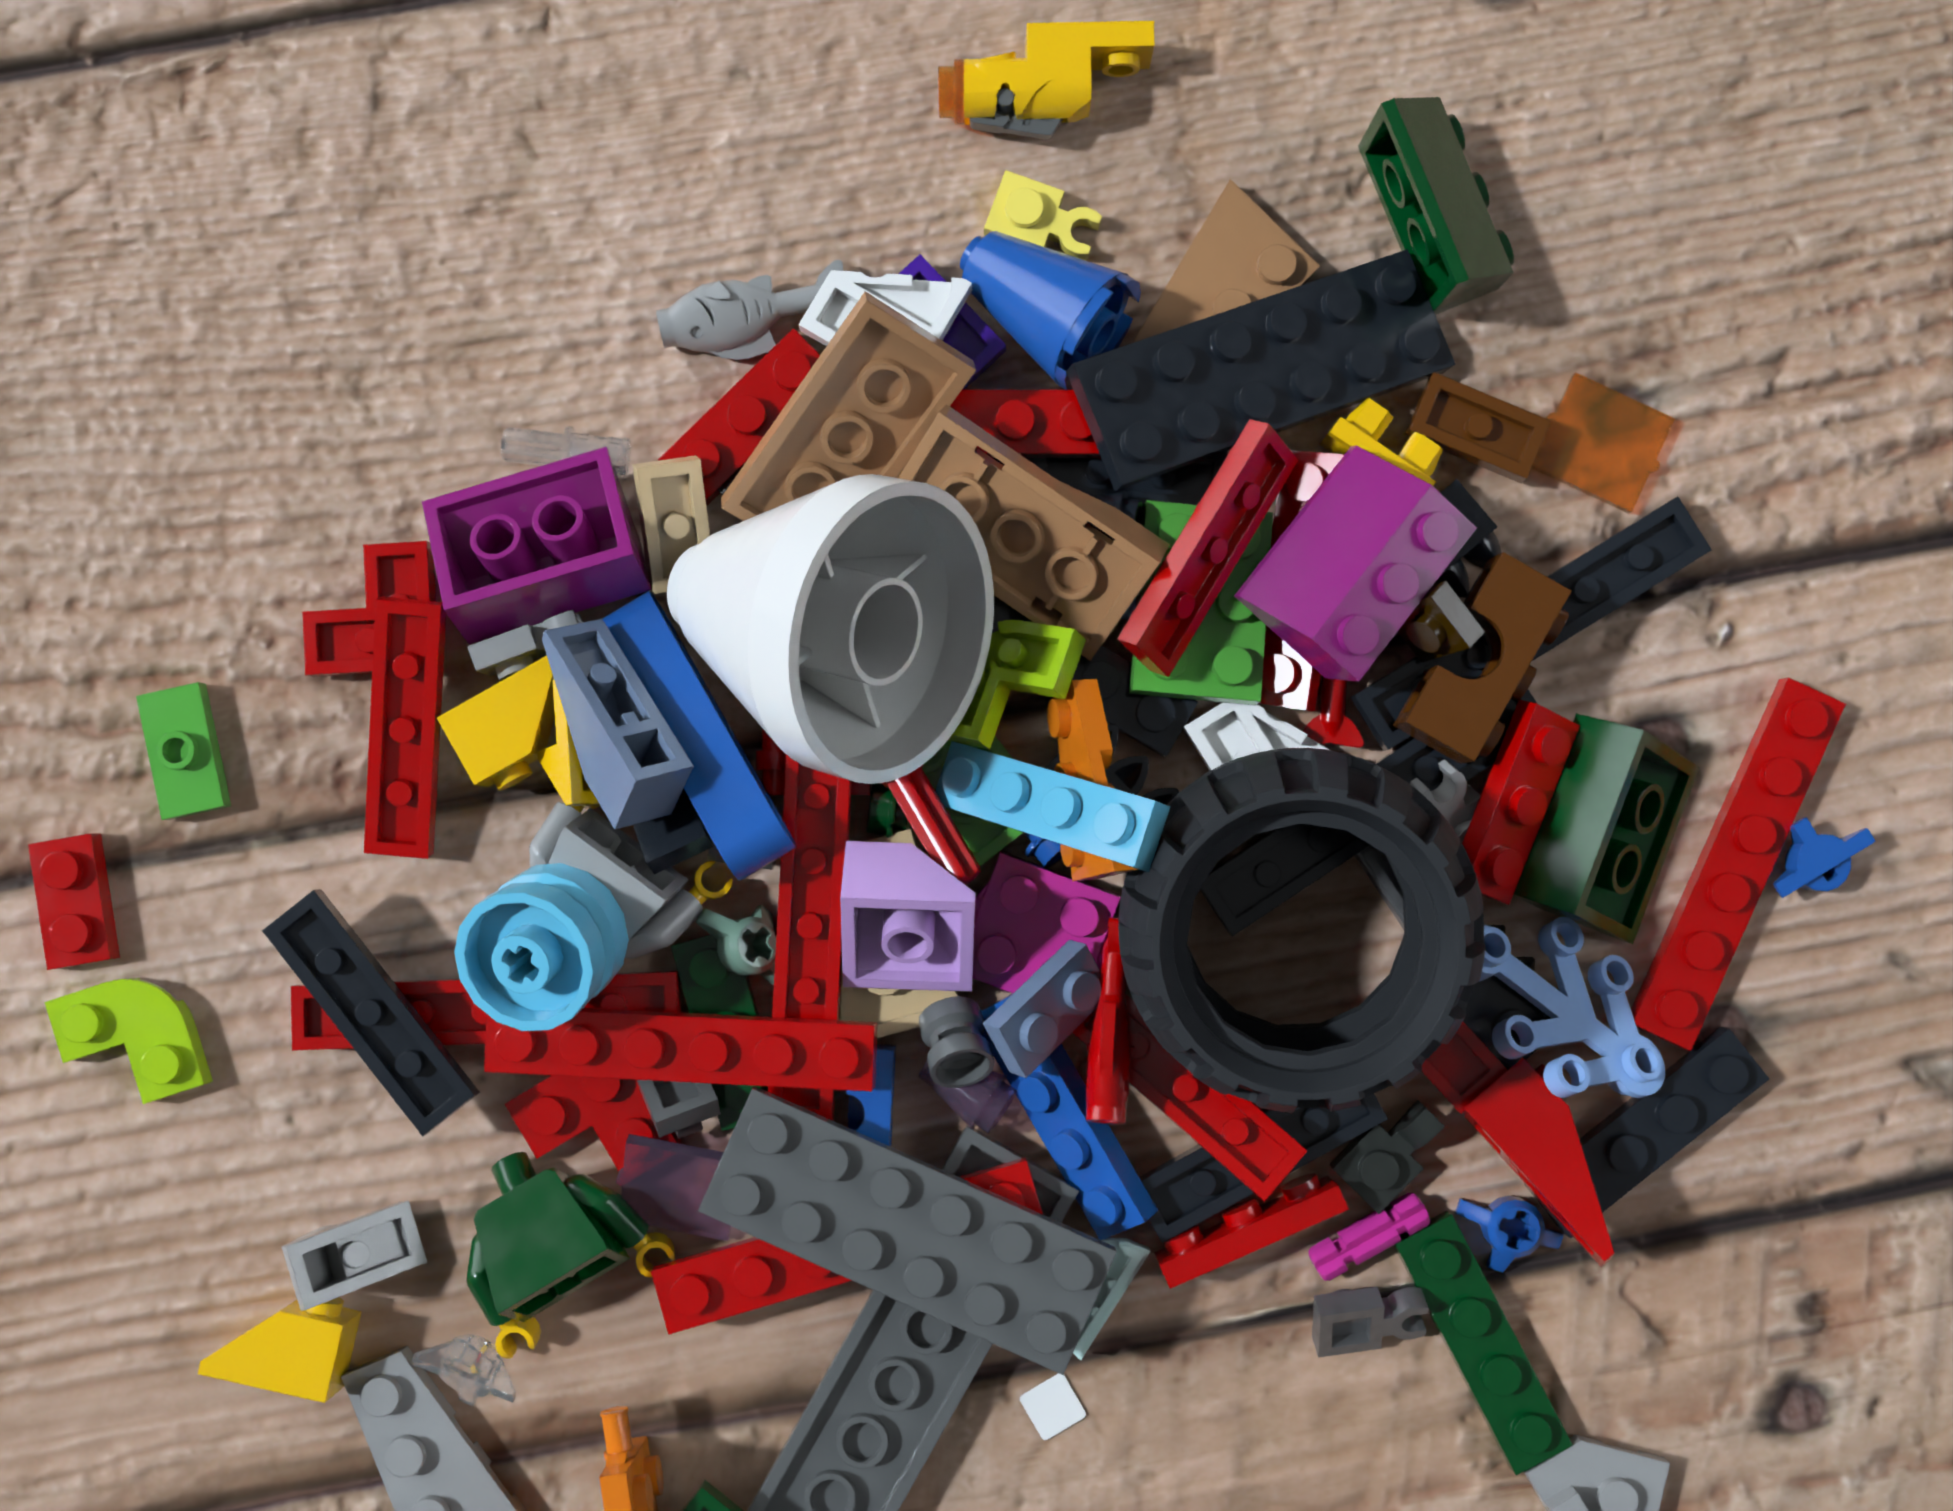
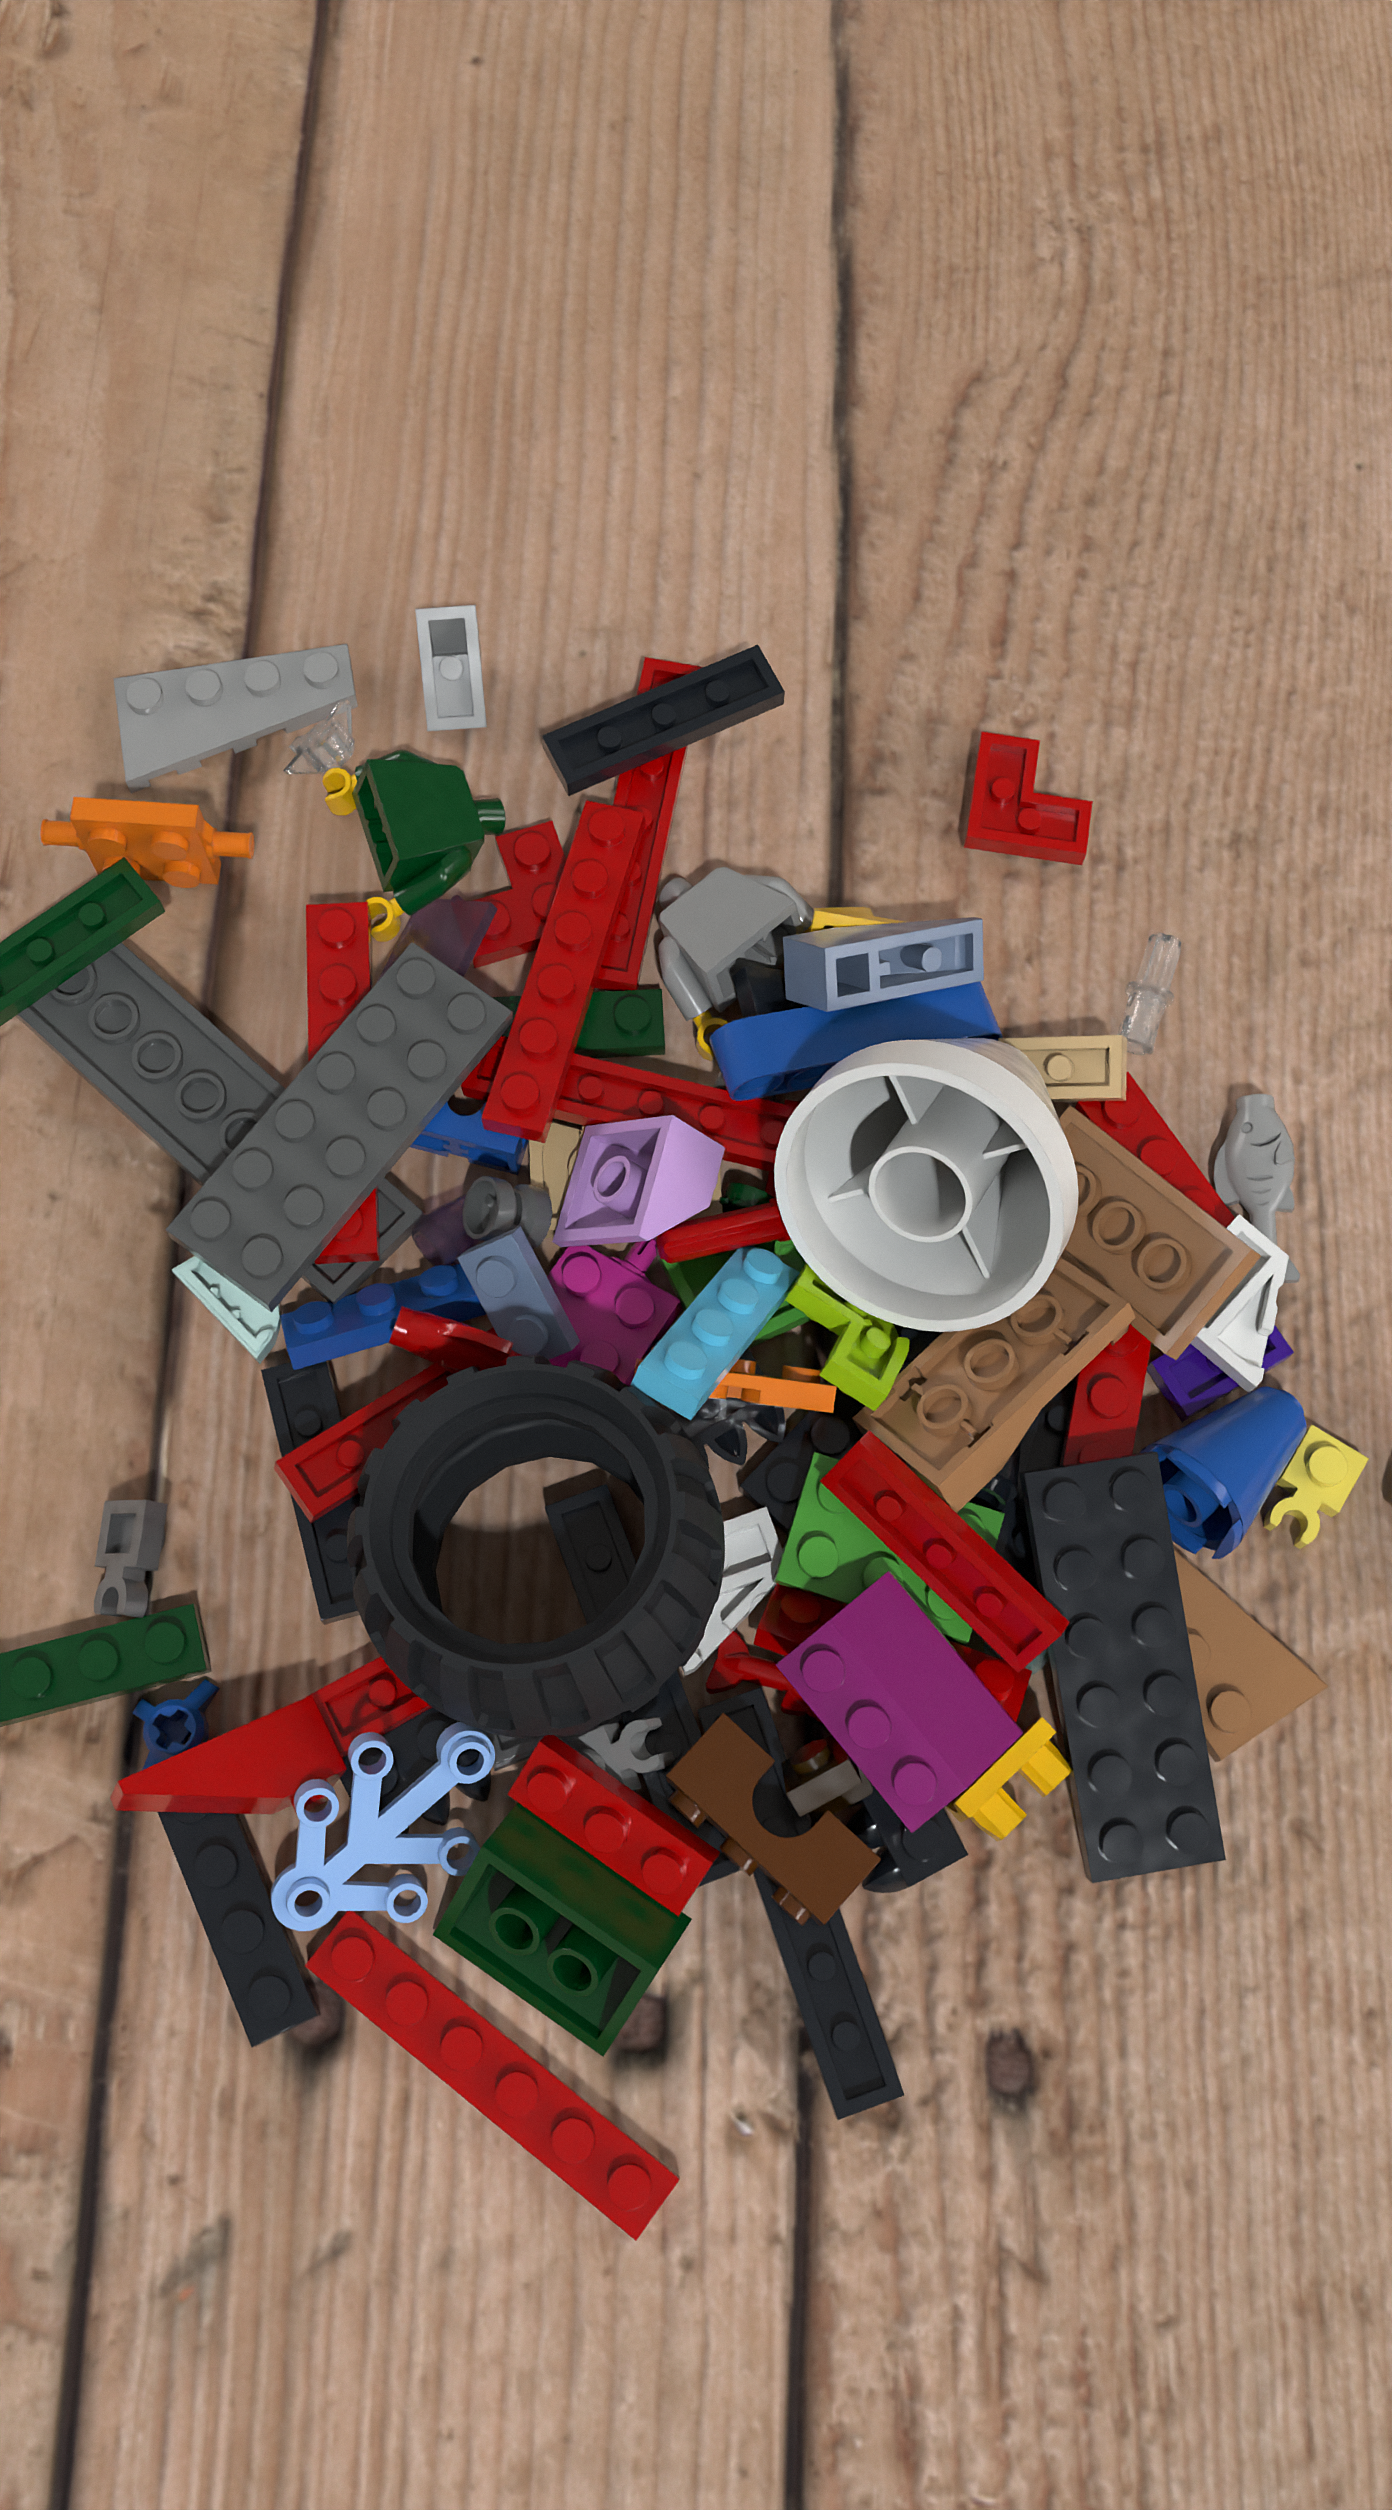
camera: 100 degrees right, 15 degrees down
red plate [28,833,120,970] -> none
lime plate [44,978,213,1104] -> none
bright green plate [136,682,232,820] -> none
yellow slope [197,1297,362,1403] -> none
red plate [364,596,446,859] -> none
magenta slope [422,446,652,644] -> none
yellow slope [437,656,555,791] -> none
medium azure wheel [454,863,629,1031] -> none
light grey plate [467,610,583,681] -> none
dark grey tile [637,1080,721,1139] -> none
sand green piece [696,905,777,986] -> none
white sticker [1020,1373,1086,1440] -> none
red plate [1154,1173,1349,1289] -> none
dark pink axle [1308,1193,1431,1281] -> none
pearl dark grey plate [1330,1100,1445,1214] -> none
dark green slope [1358,97,1514,315] -> none
reddish brown plate [1404,372,1551,483] -> none
clear orange piece [1532,372,1675,514] -> none
blue piece [1773,817,1876,898] -> none

